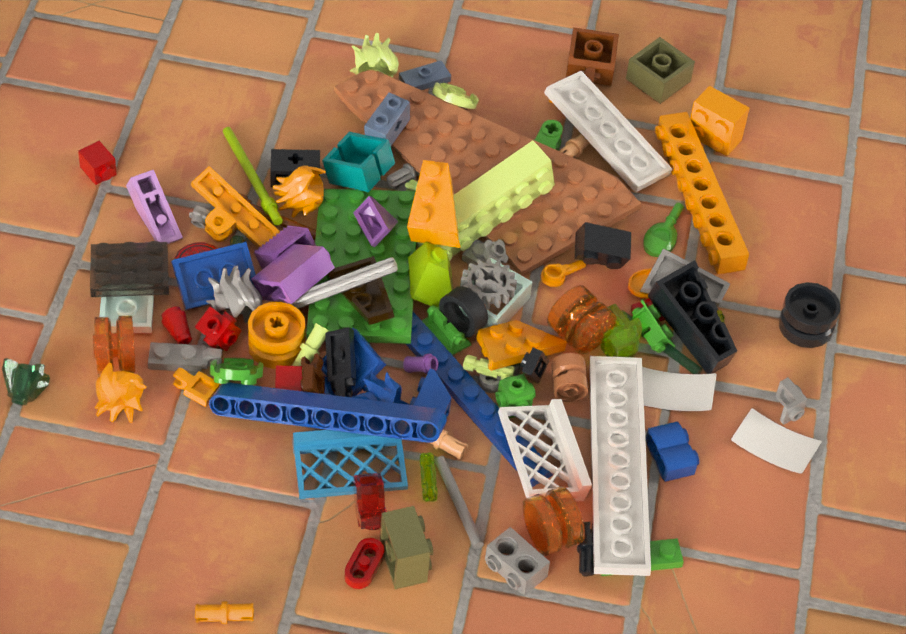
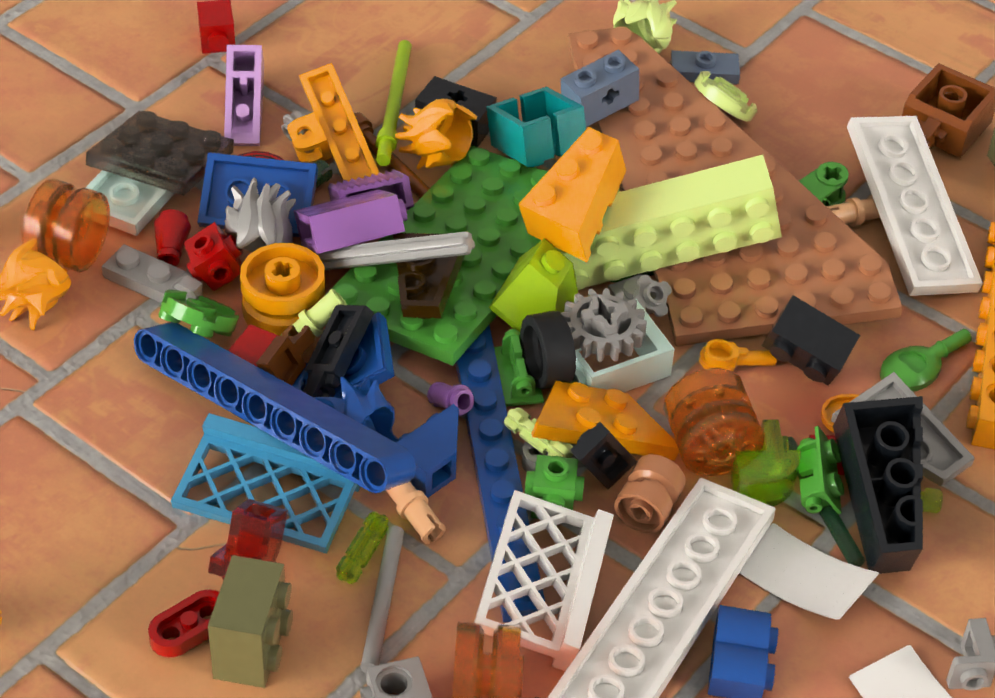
camera: 30 degrees right, 5 degrees down
light orange plate [173,367,221,407] -> none
medium lavender slope [353,196,399,247] -> none

